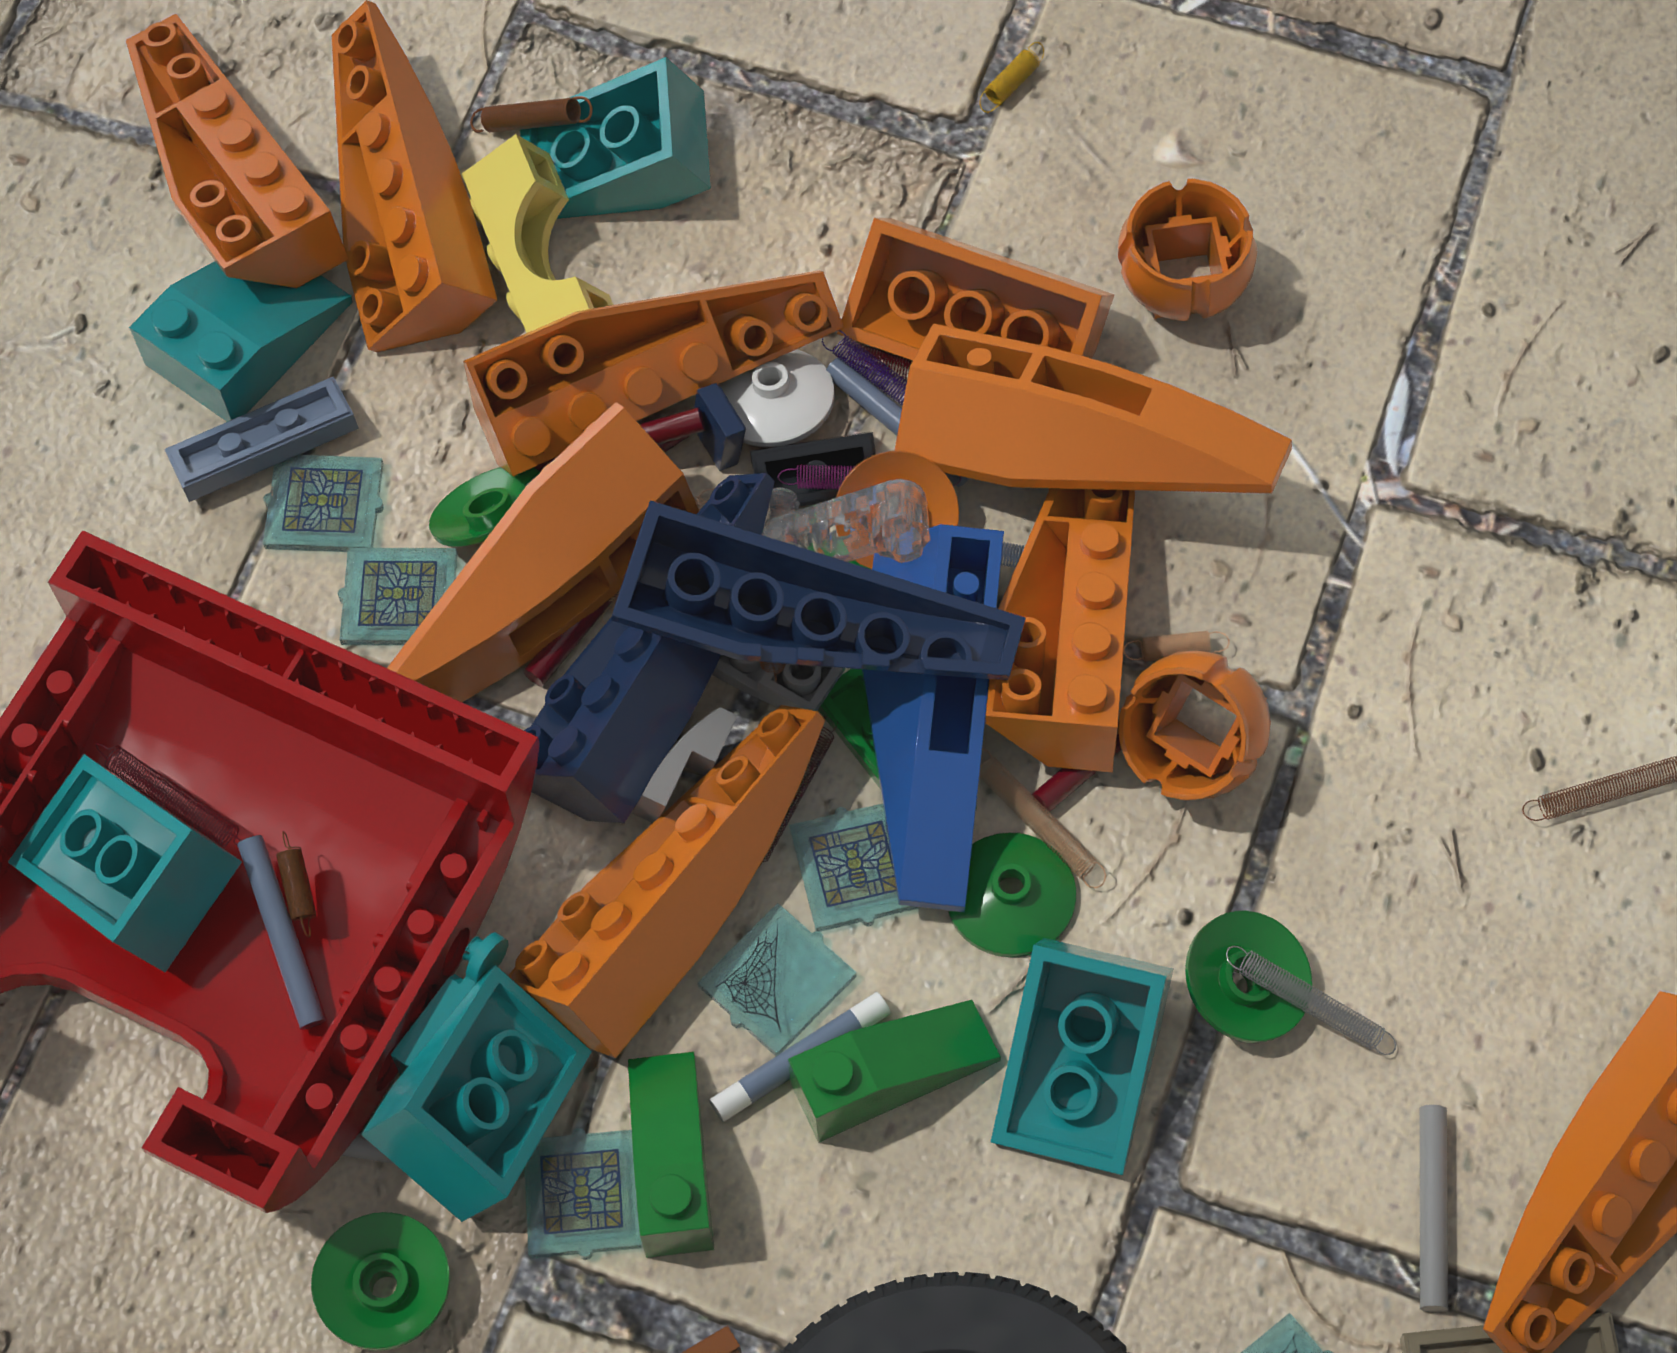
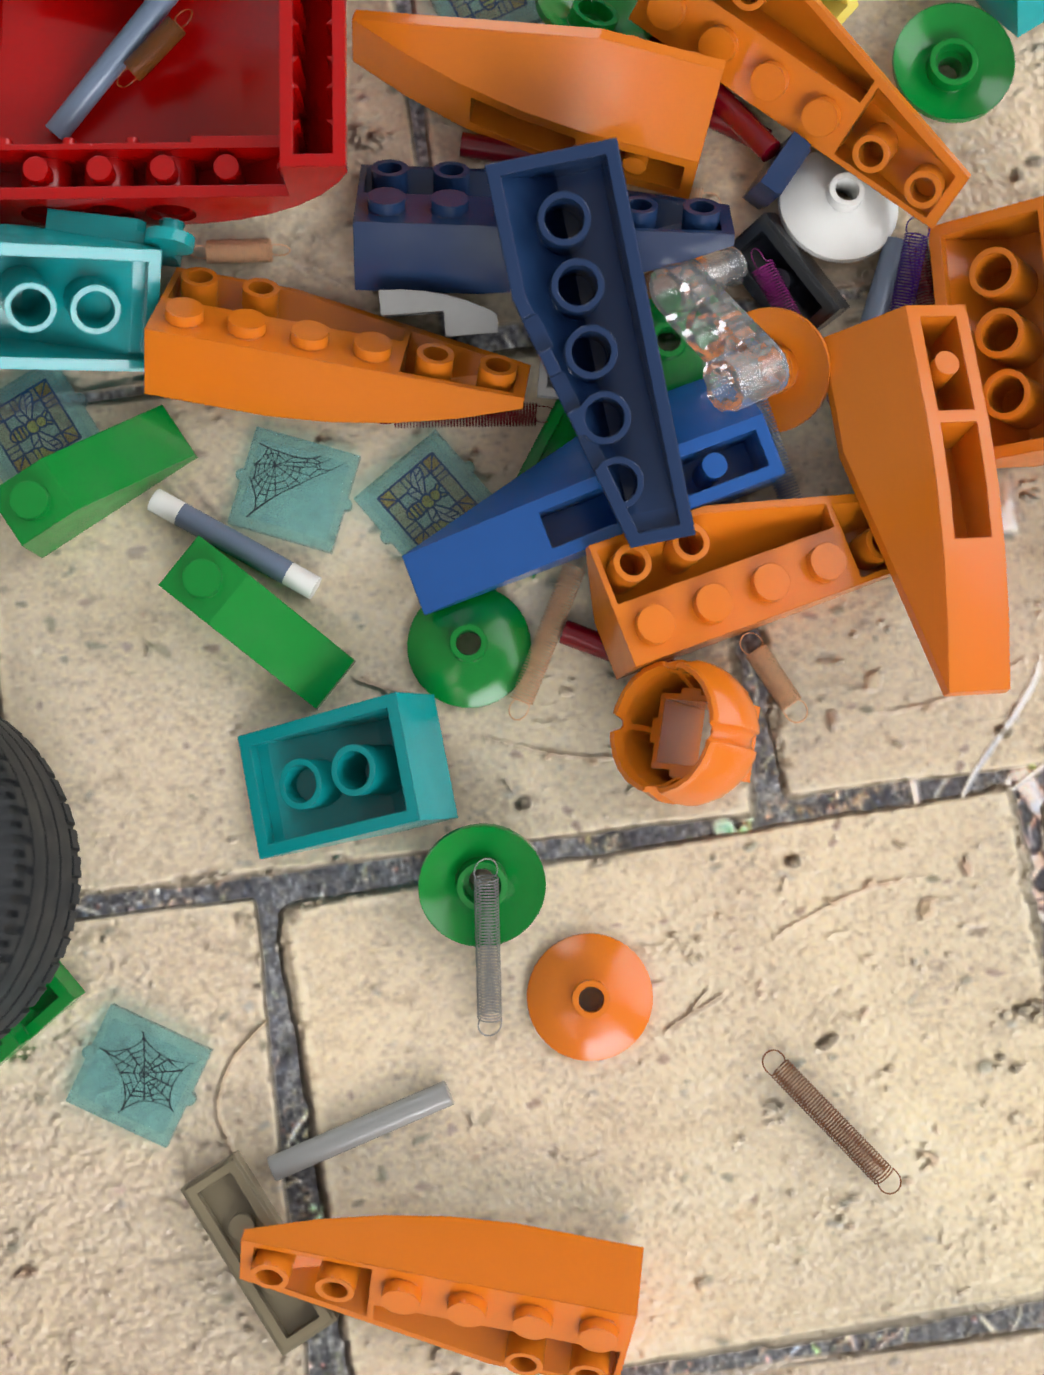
camera: 55 degrees right, 20 degrees up
none -> light nougat piece [190,238,291,264]
none -> orange dish [527,933,653,1061]
none -> green dish [892,3,1015,123]

